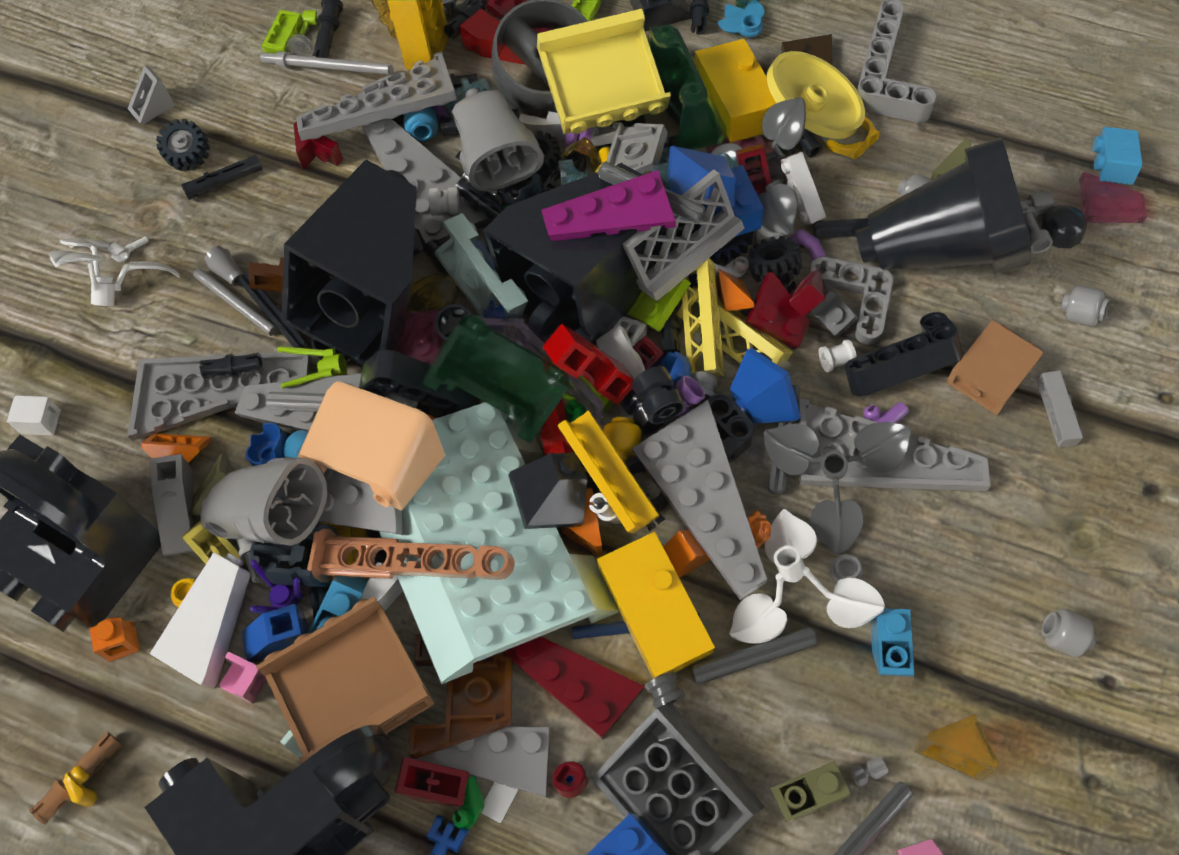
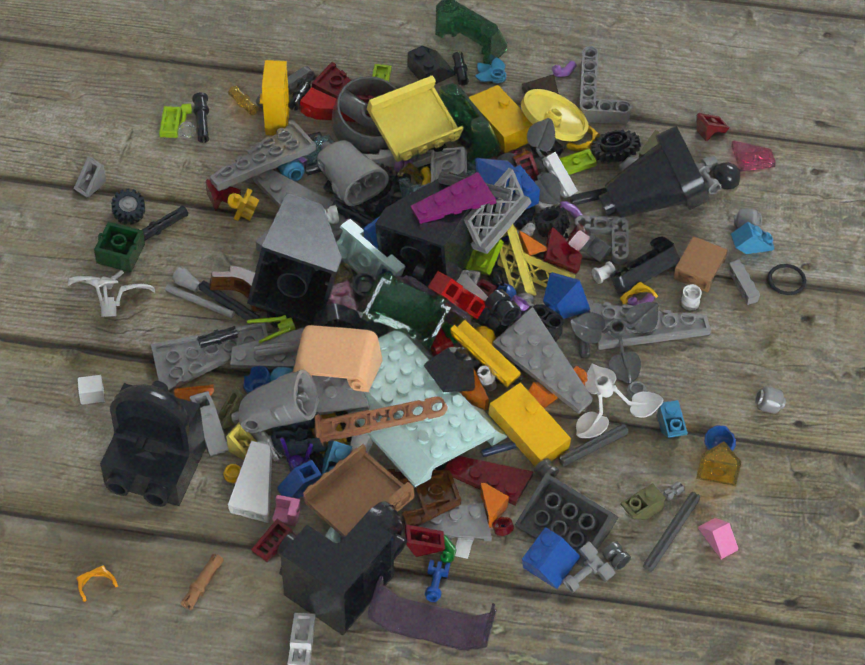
camera: 20 degrees left, 10 degrees down
yellow arm [63,766,97,807] -> none
orange brick [89,617,140,662] -> none
light grey bar [260,51,393,75] -> none
dark azure brick [1092,127,1143,185] -> none
none -> dark green brick [94,222,145,272]
none -> yellow hips [227,188,259,221]
none -> dark red slope [251,518,295,562]
none -> orange slope [480,483,509,528]
none -> medium lavender arm [552,61,577,77]
none -> lime plate [559,149,597,175]
none -> black gear [590,129,641,164]
none -> yellow cap [620,282,658,305]
none -> white wheel [681,284,702,311]
none -> dark red slope [696,113,730,142]
none -> blue hair [704,425,736,457]
none -> dark azure slope [731,222,775,254]
none -> black piece [768,264,807,295]

